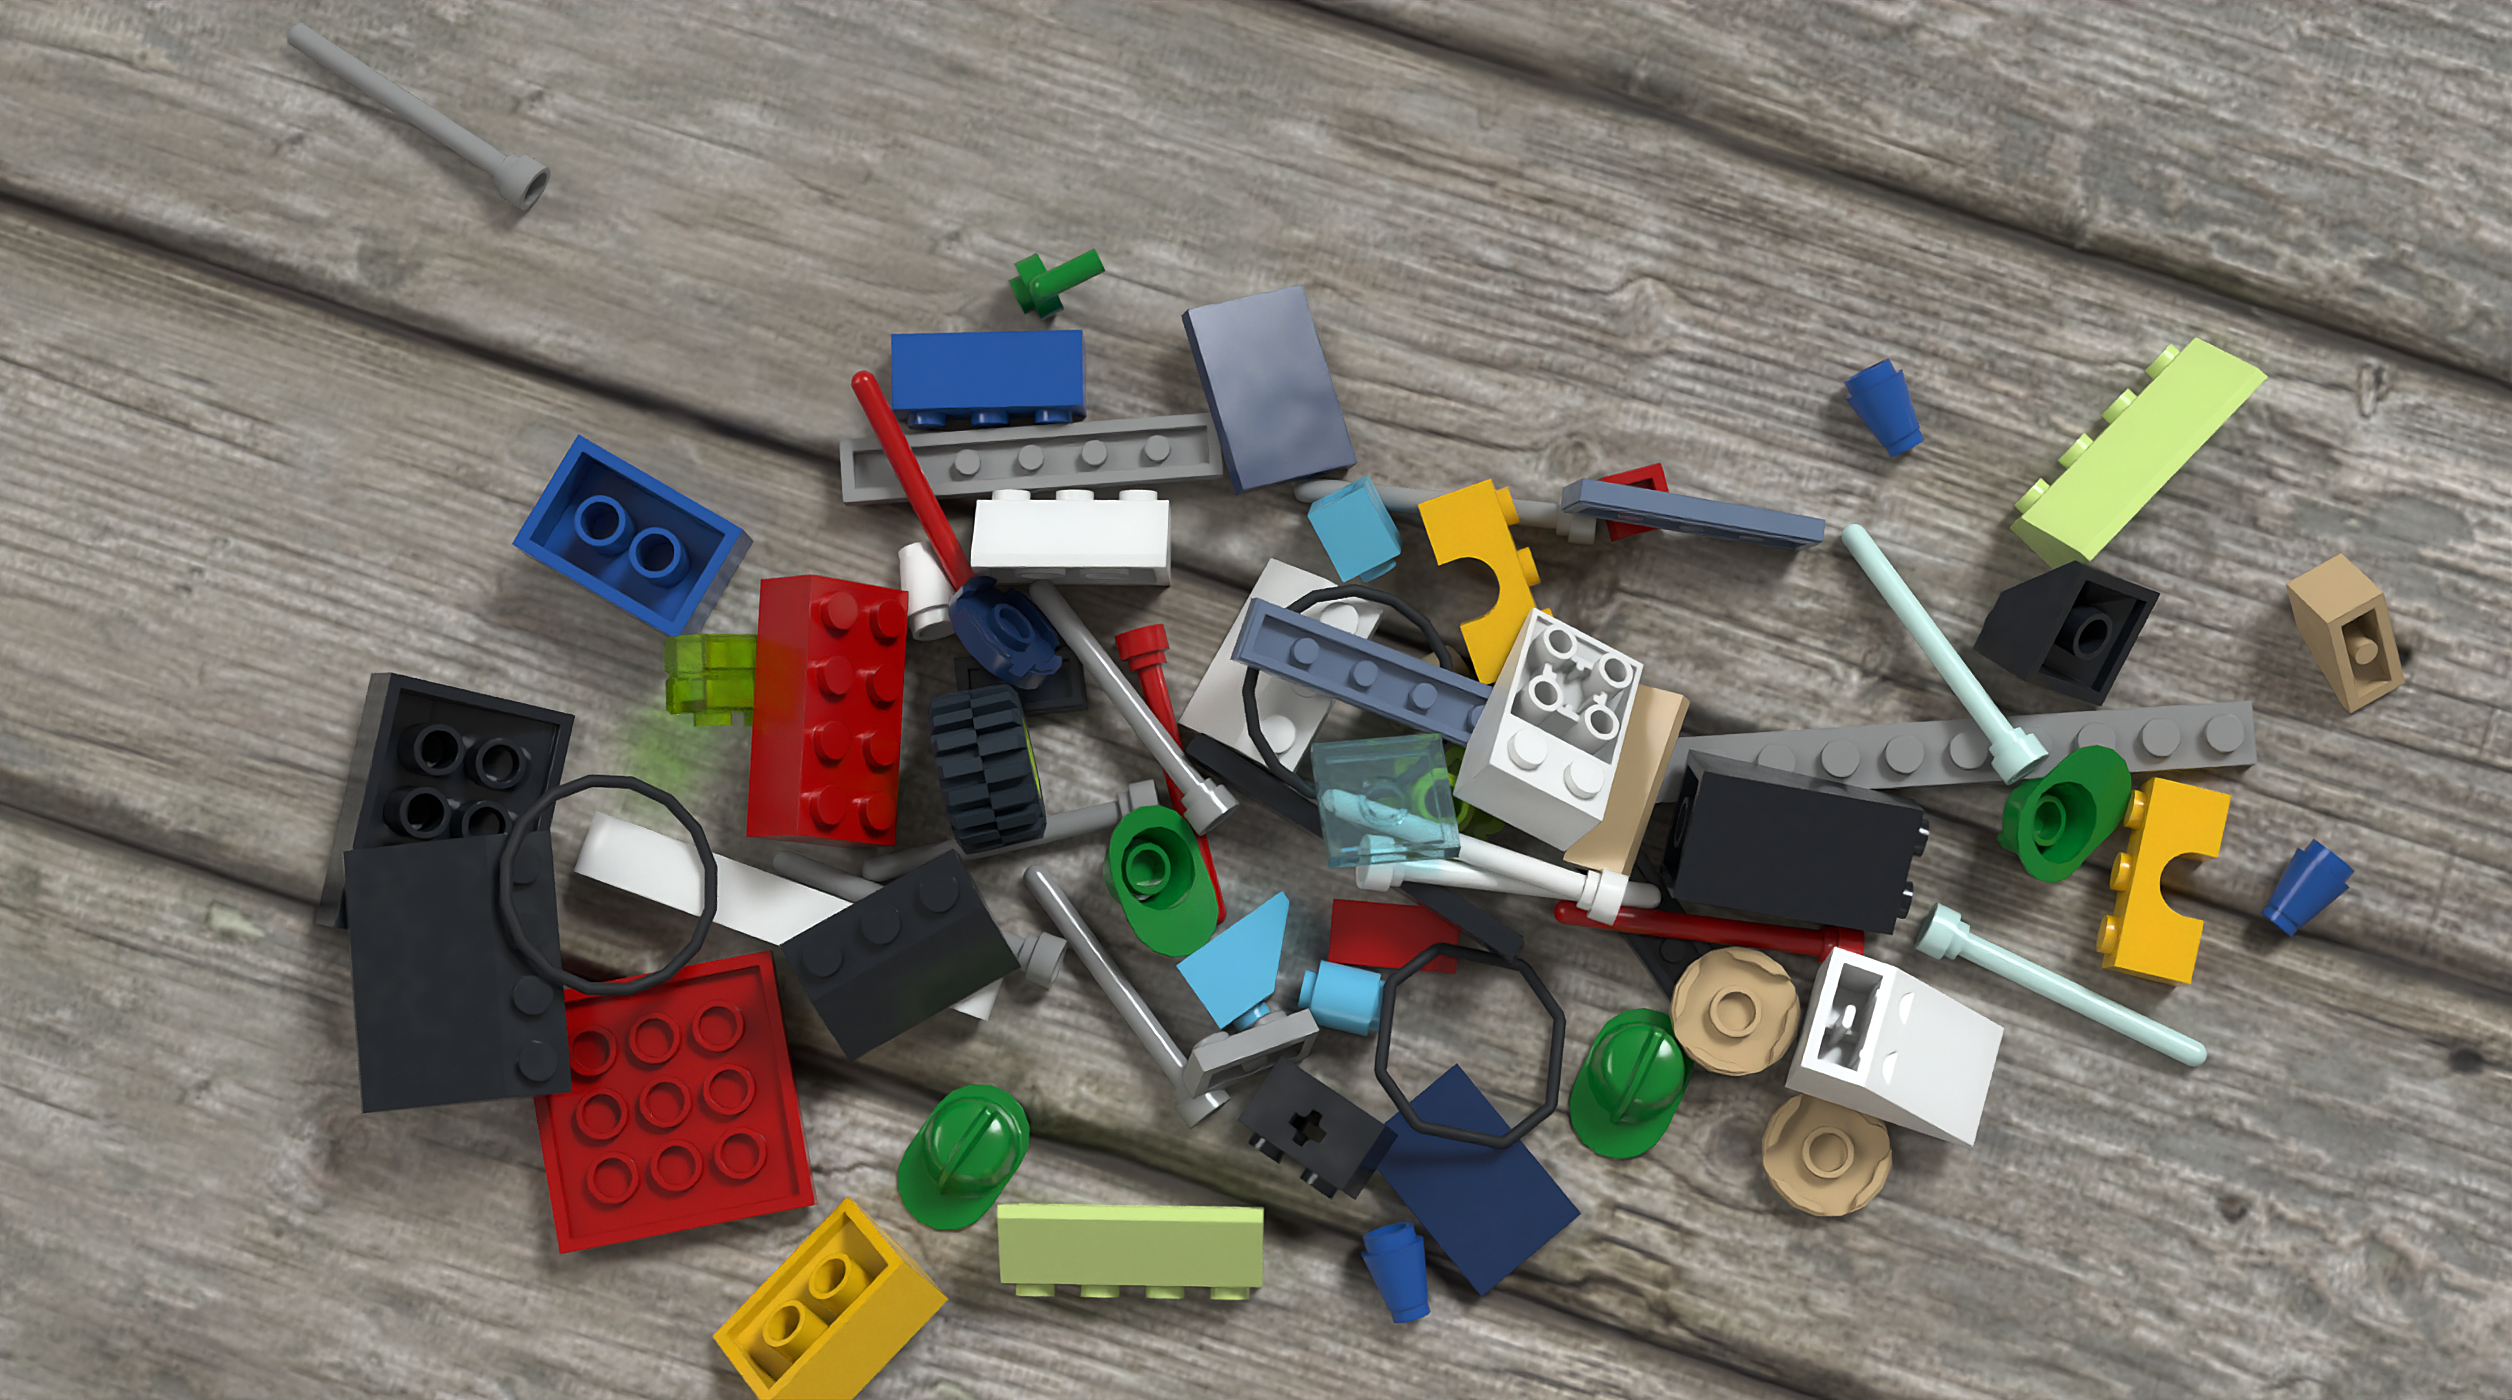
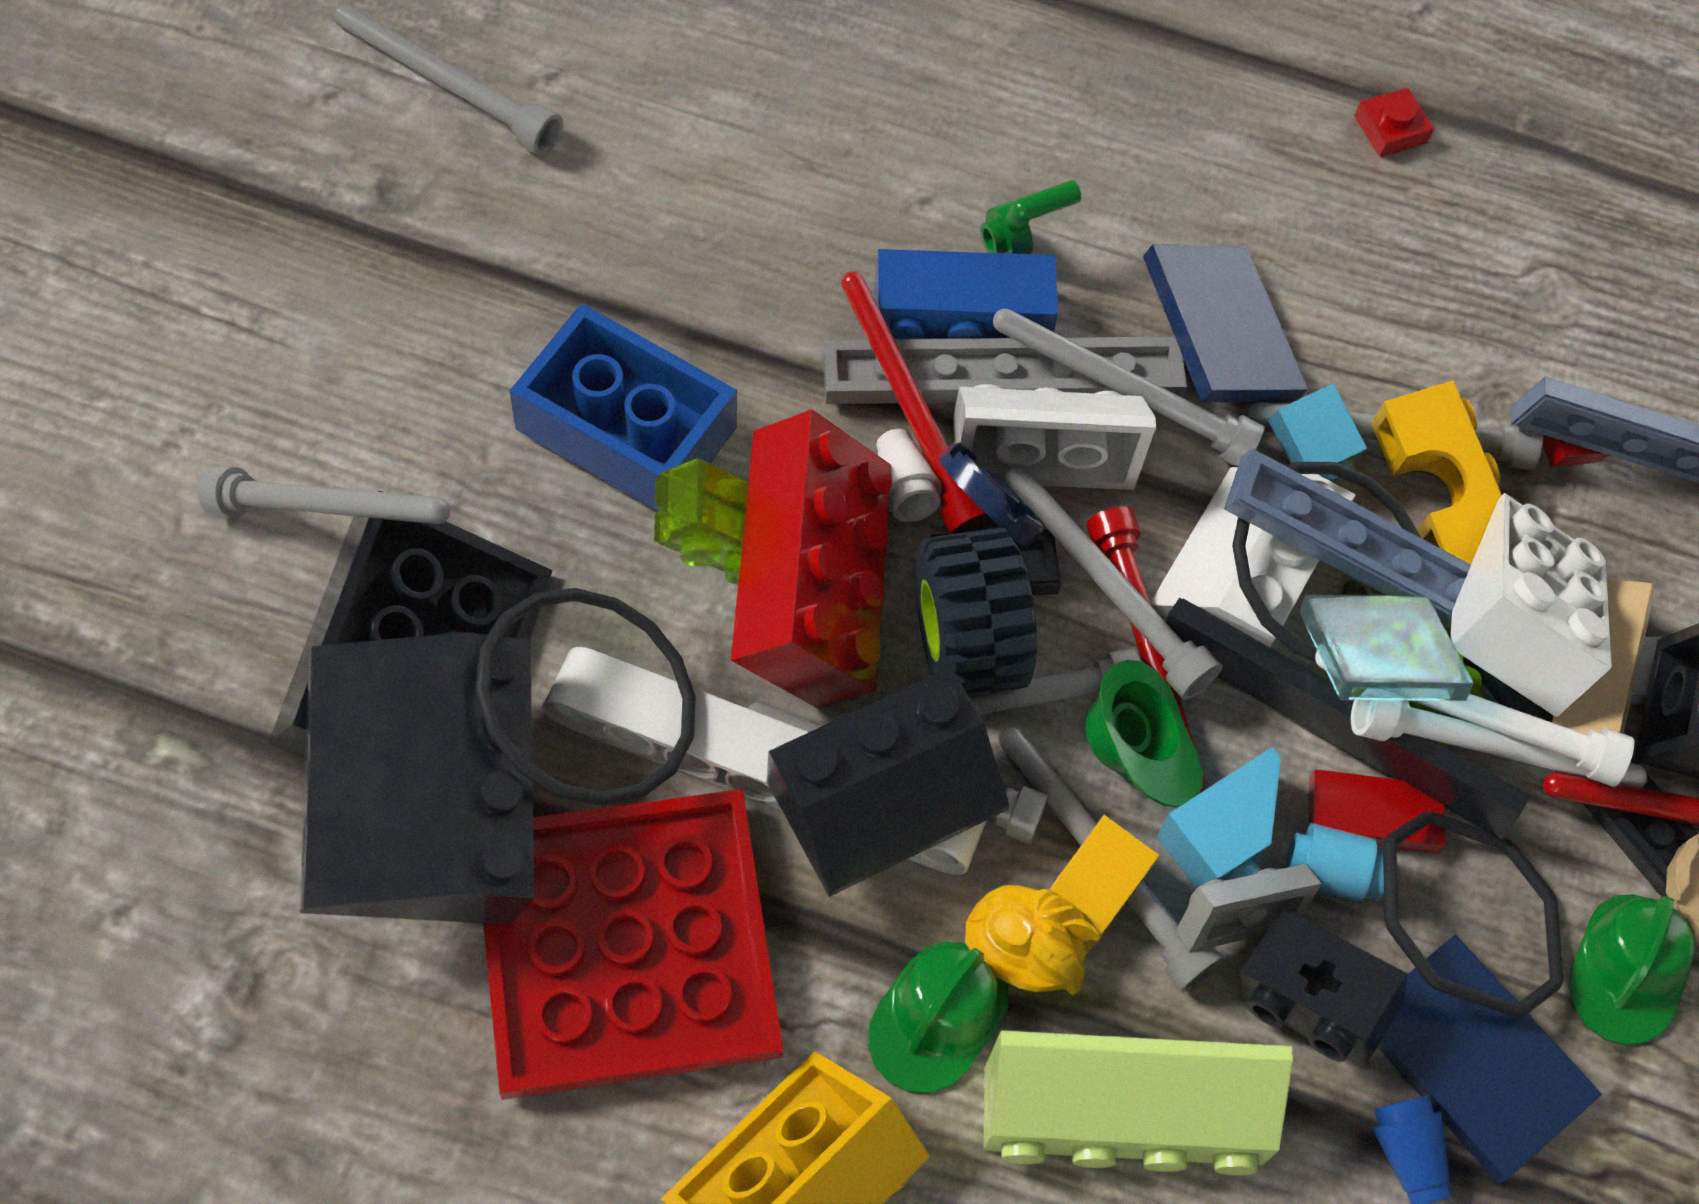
camera: 10 degrees left, 20 degrees down
none -> light grey piece [198,466,451,524]
none -> yellow hat [965,885,1101,996]
none -> light grey piece [993,309,1265,467]
none -> yellow tile [1050,815,1160,960]
none -> red plate [1354,88,1434,157]

